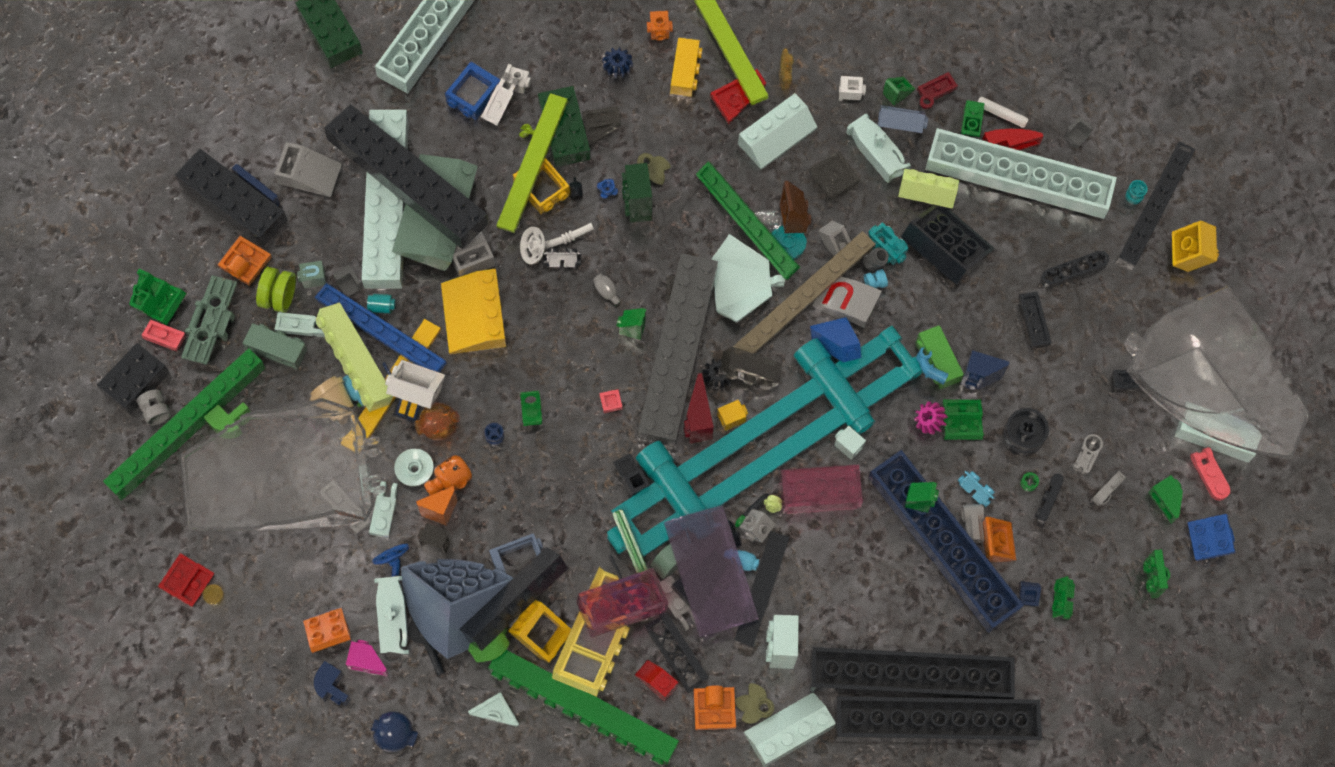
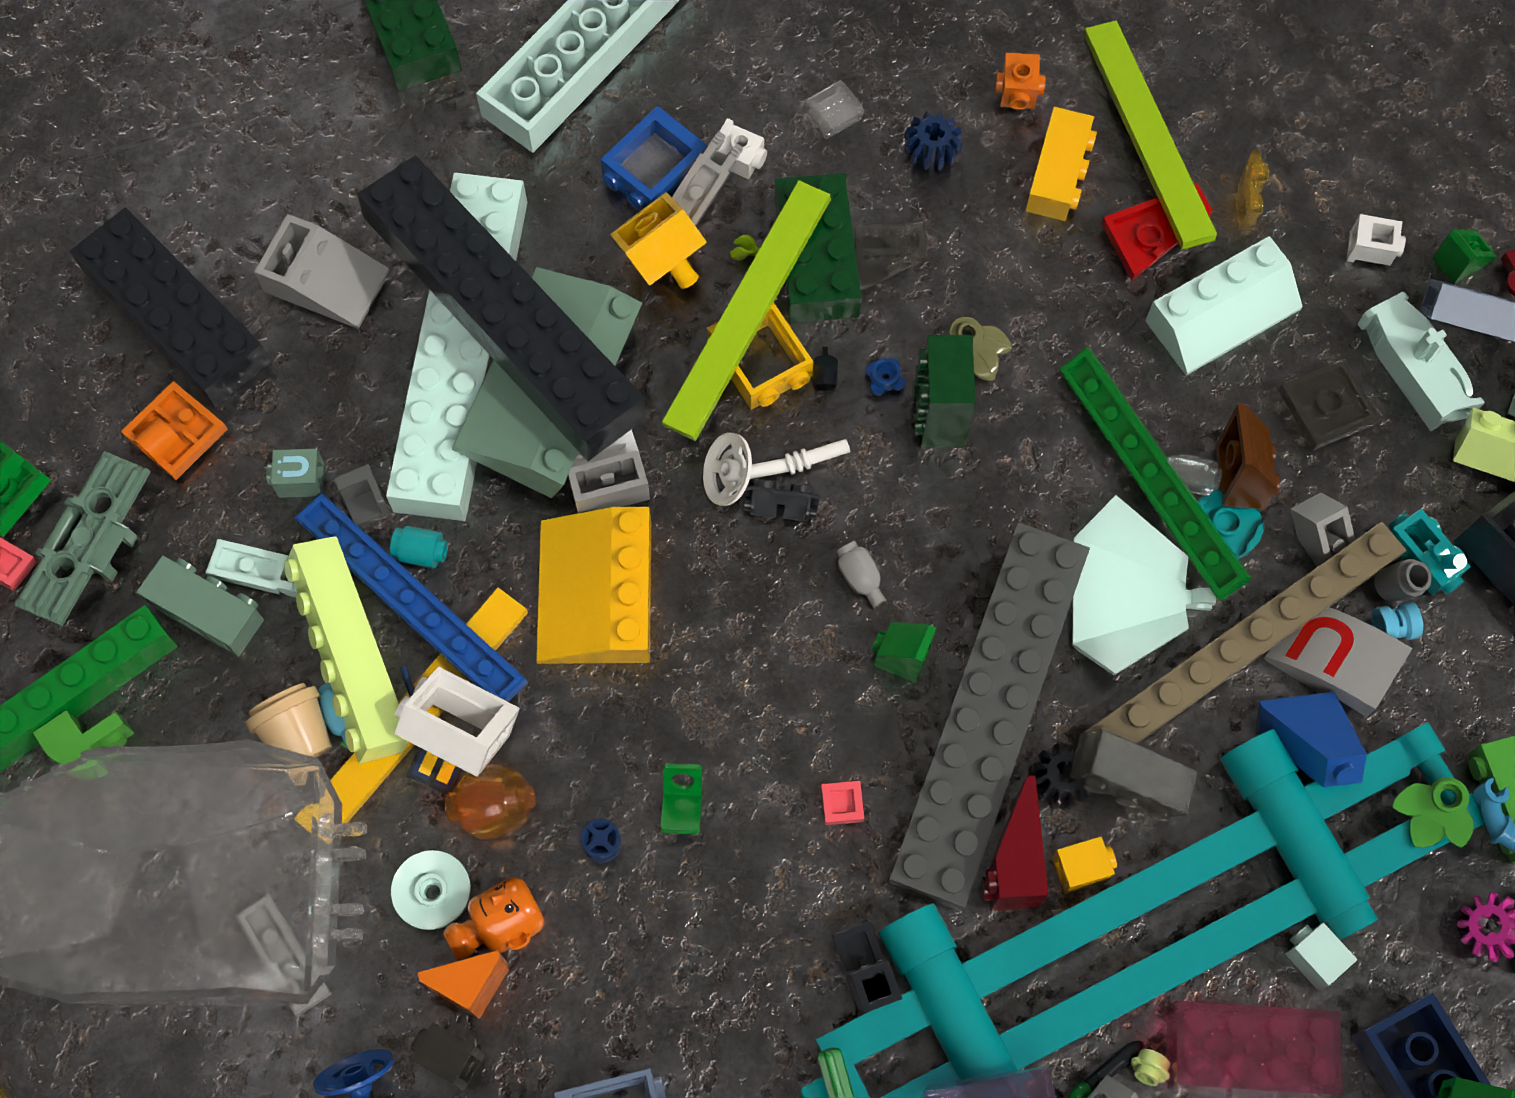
camera: 10 degrees right, 0 degrees up
dark blue tile [232,164,280,206] -> none
lime wheel [256,267,296,313] -> none
light aqua hinge [369,481,398,538] -> none
none -> yellow brick [610,192,707,289]
none -> clear piece [806,80,865,139]
none -> bright green plate [1393,777,1474,848]

